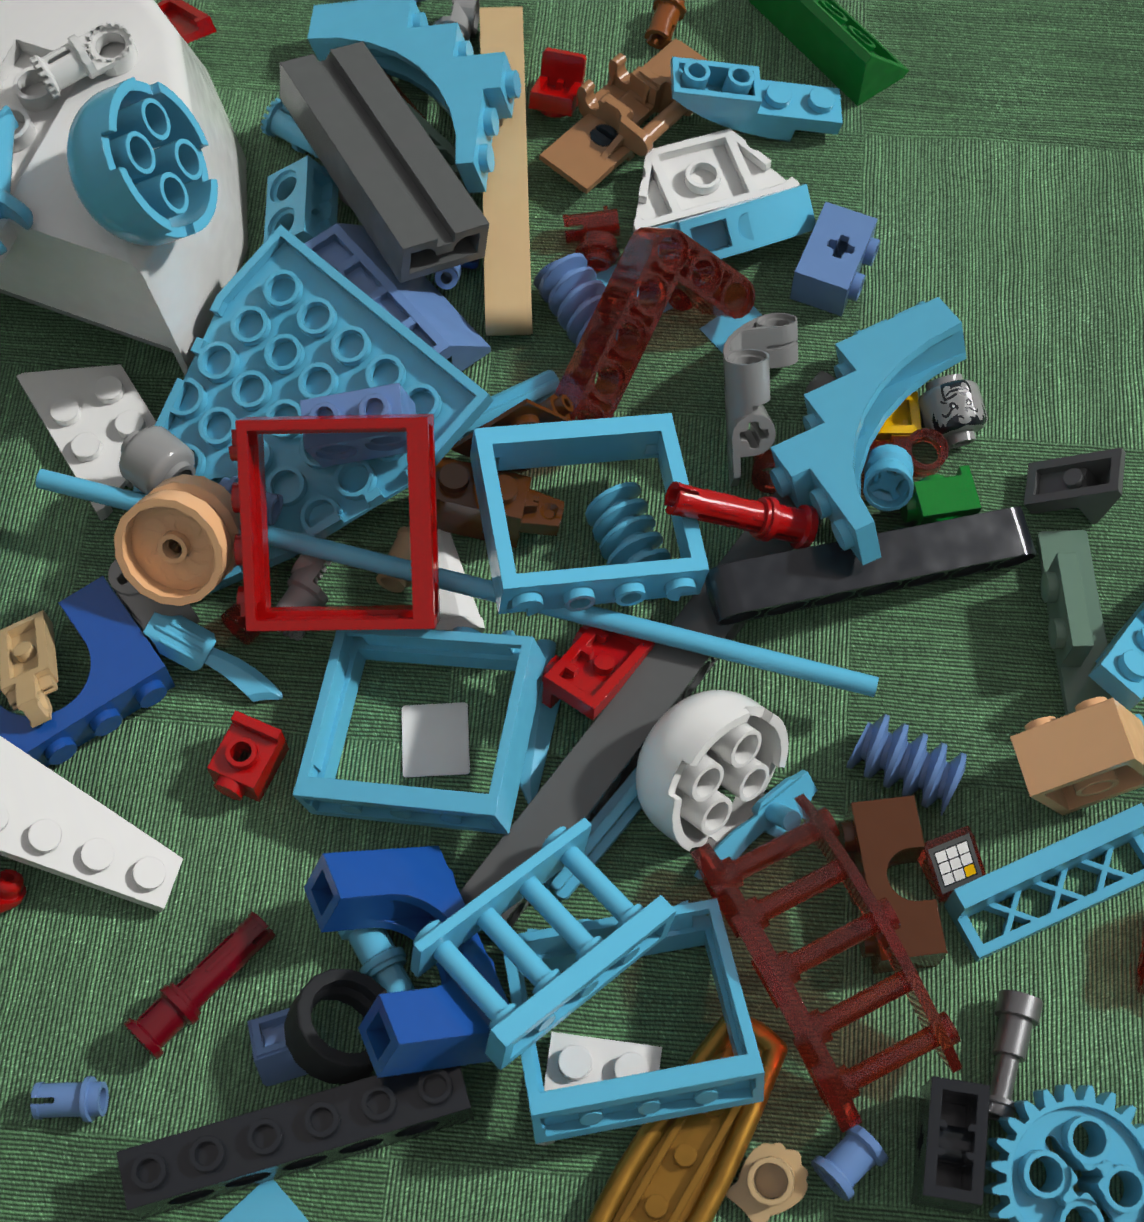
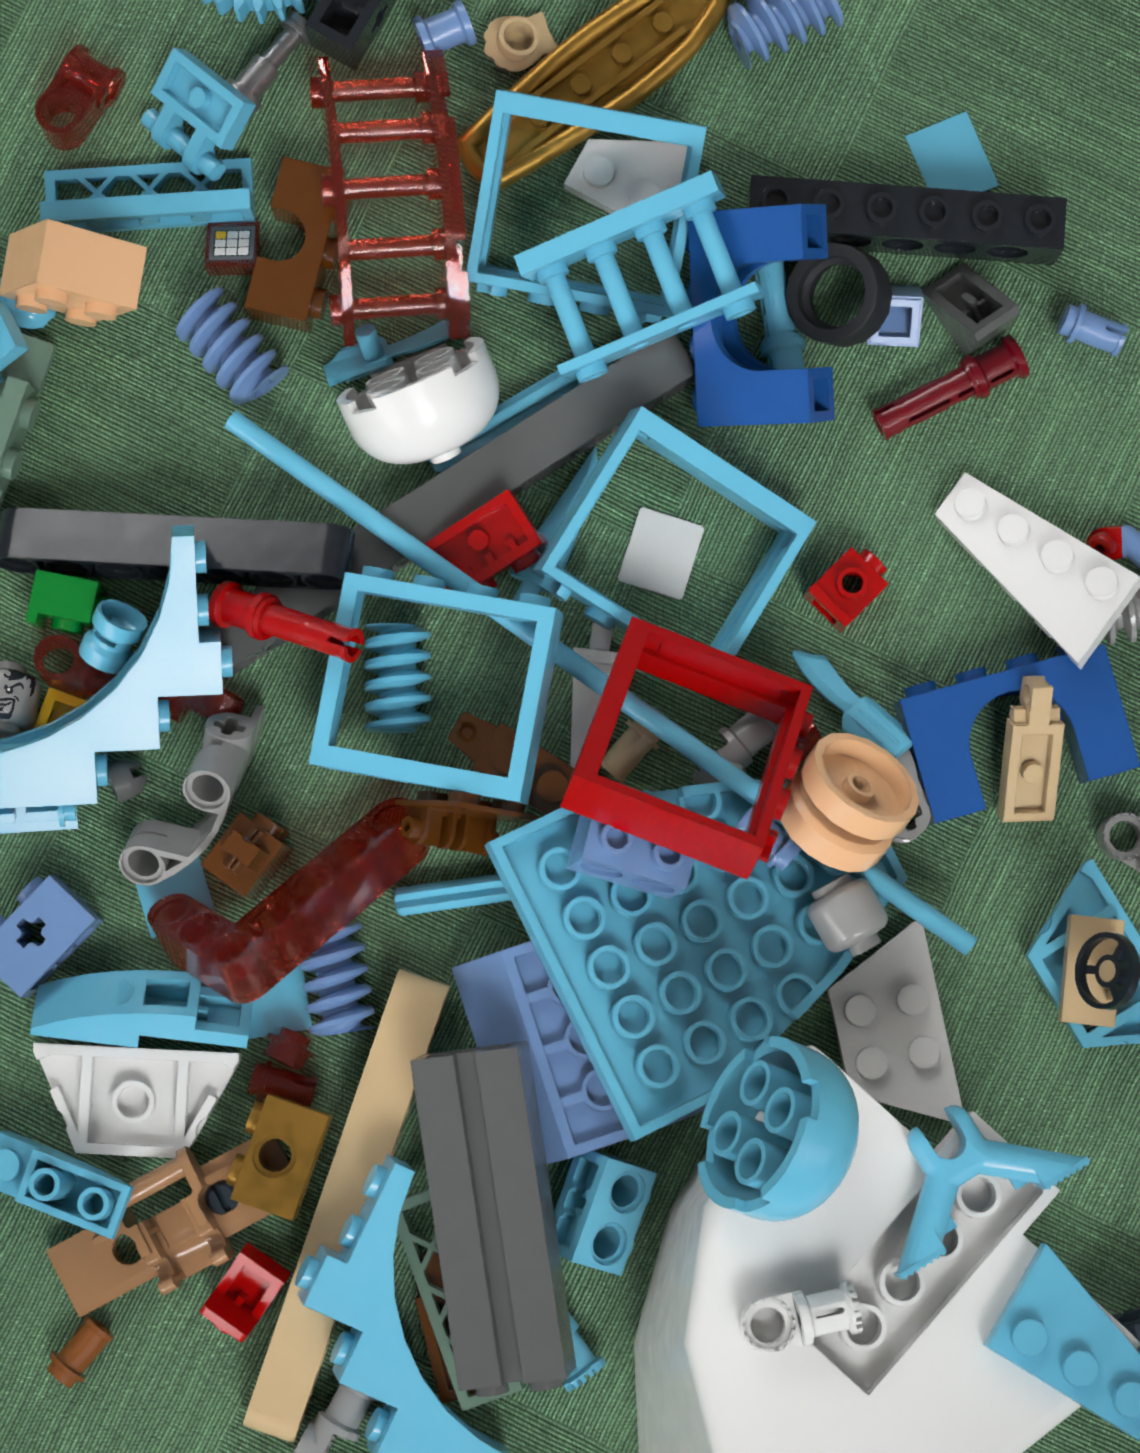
camera: 160 degrees left, 20 degrees up
none -> medium azure plate [141,47,256,182]
none -> reddish brown hinge [201,811,294,900]
none -> pearl gold brick [226,1094,333,1221]
none -> dark grey slope [922,263,1020,356]

